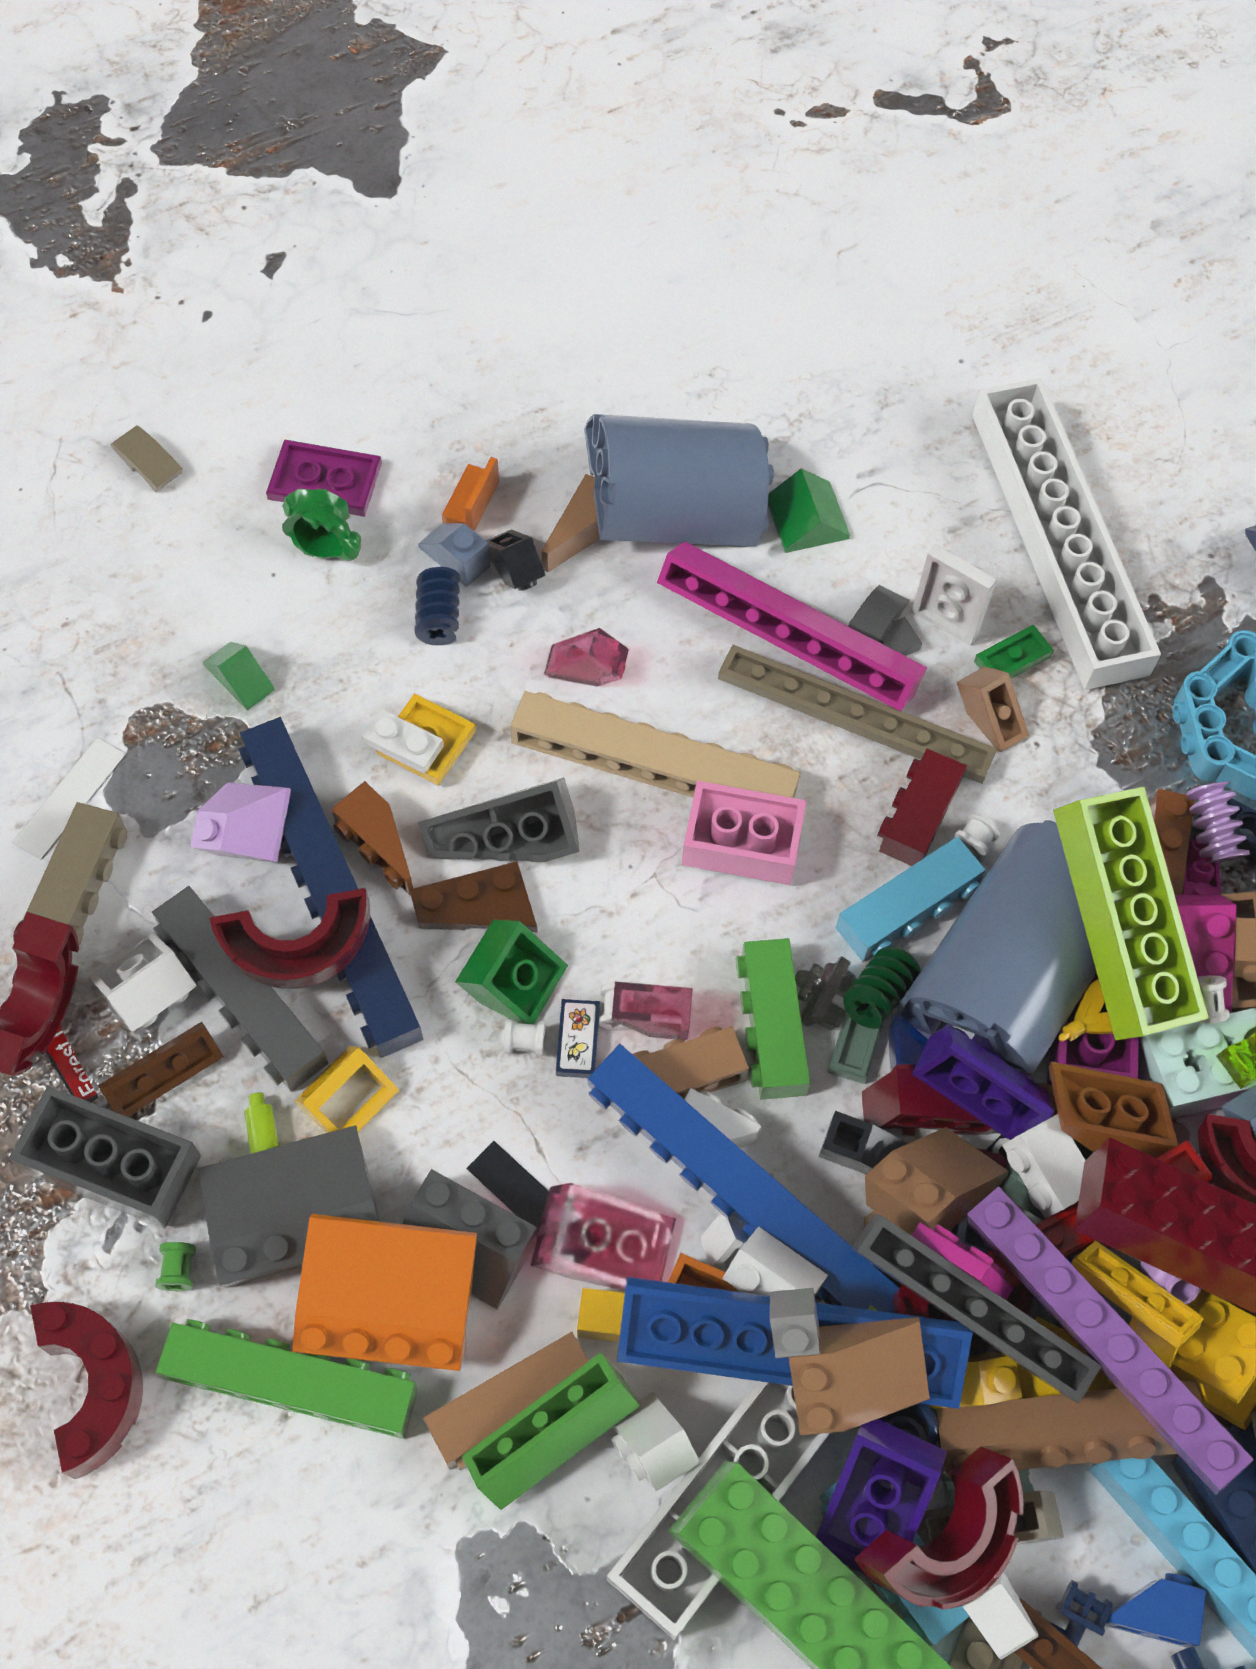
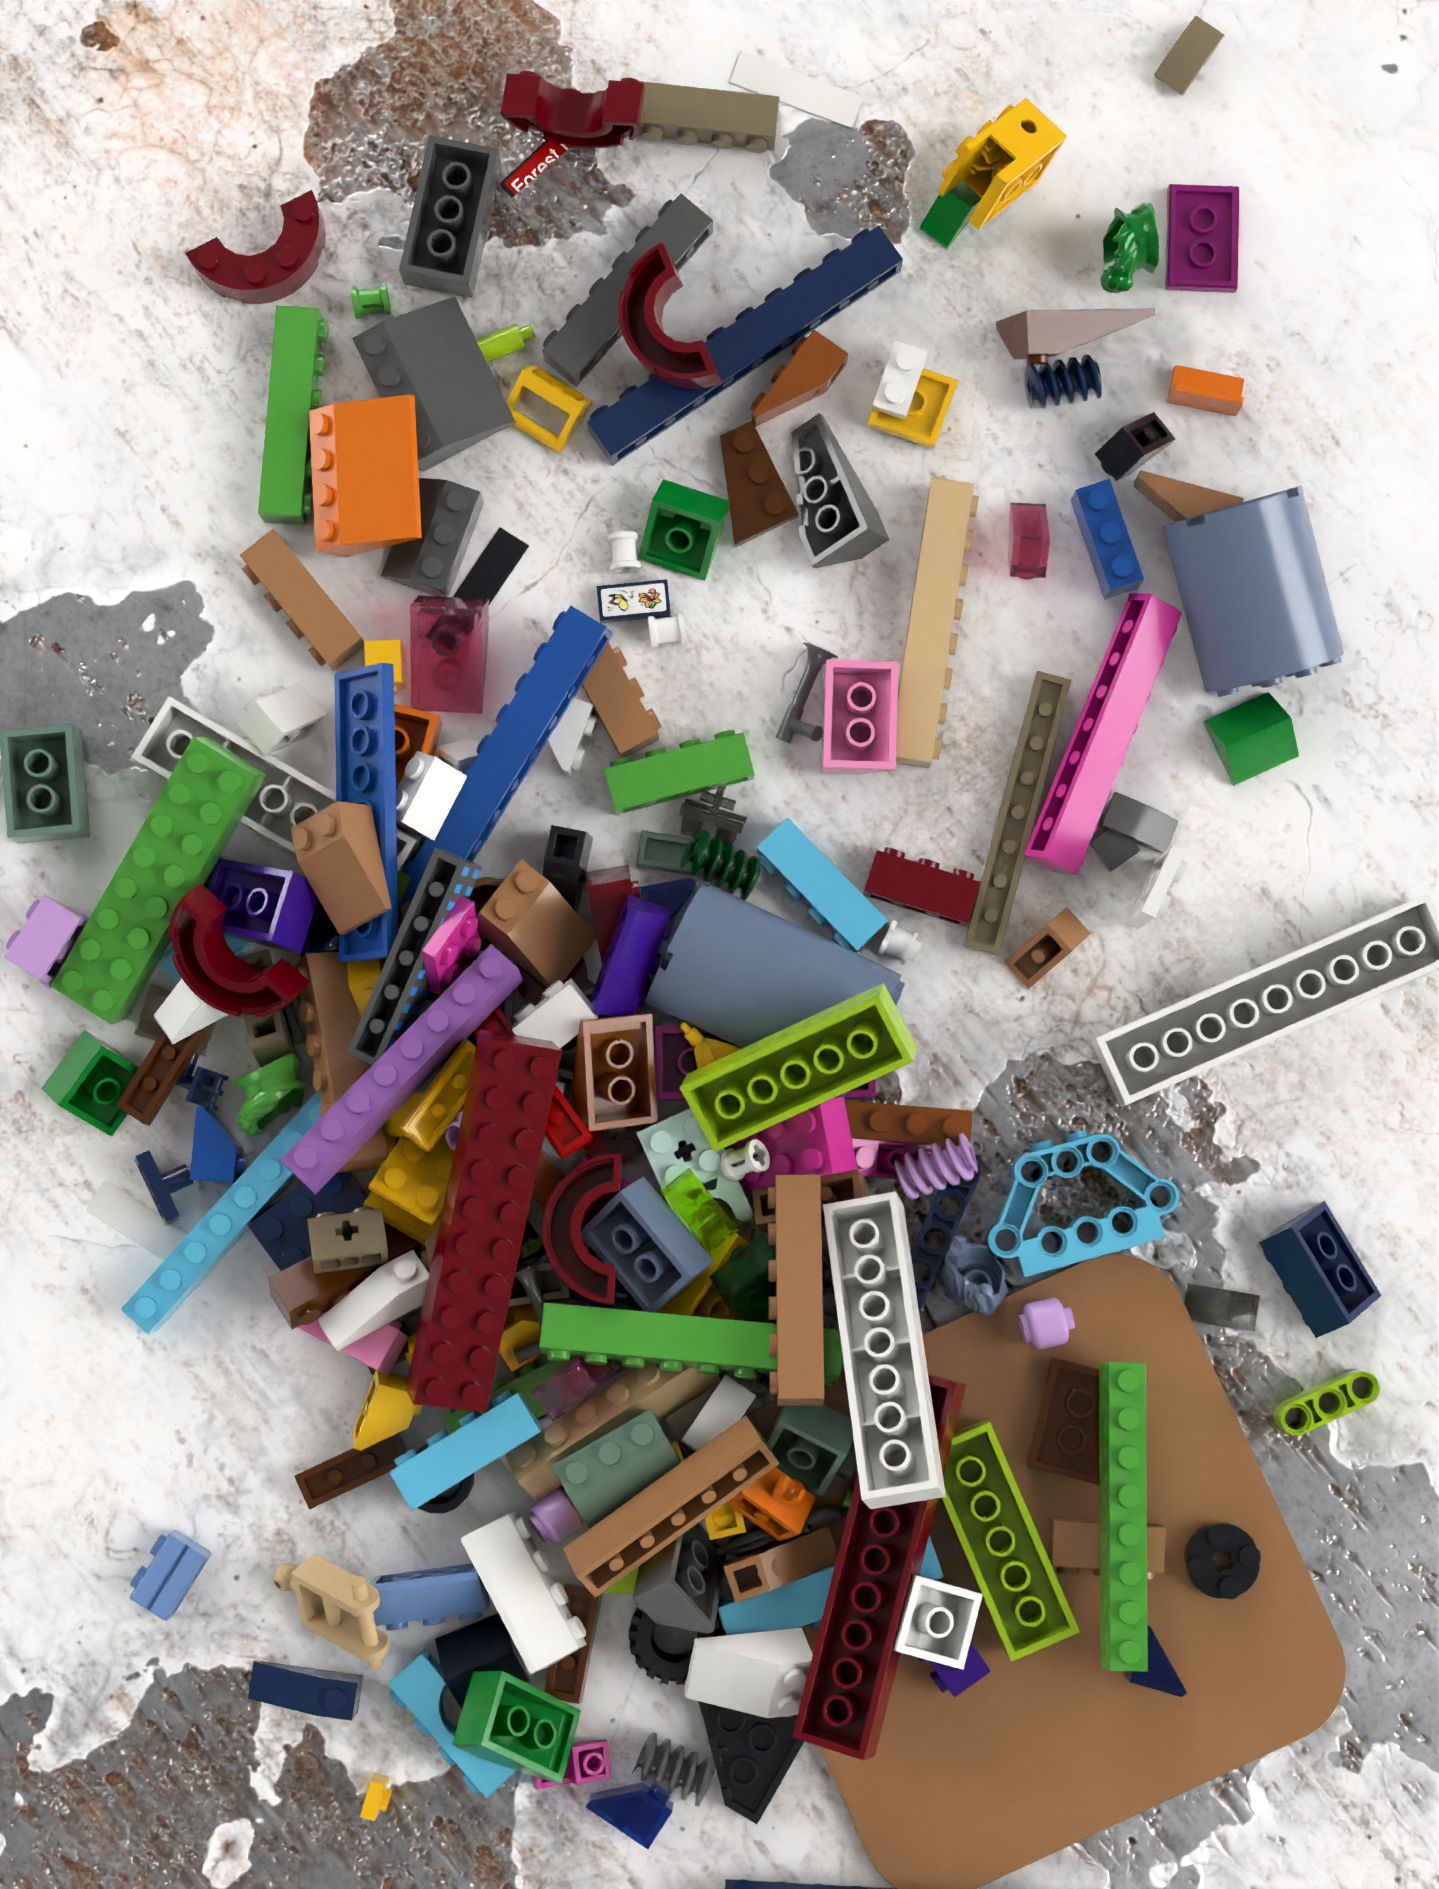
camera: 85 degrees right, 20 degrees up
white slope [89,933,197,1032] -> none
reddish brown plate [98,1022,224,1117] -> none
lavender slope [190,782,291,862] -> none
sand blue slope [418,523,491,587] -> none
bright green brick [462,1352,640,1510] -> none
clear pink slope [611,981,693,1041] -> none
light grey brick [770,1288,820,1358] -> none
green plate [974,624,1054,679] -> none
none -> bright green piece [234,1053,309,1136]
none -> dark grey piece [775,642,838,743]
none -> yellow torso [937,98,1067,230]
none -> wedge [996,308,1155,365]
none -> blue brick [1070,479,1144,600]

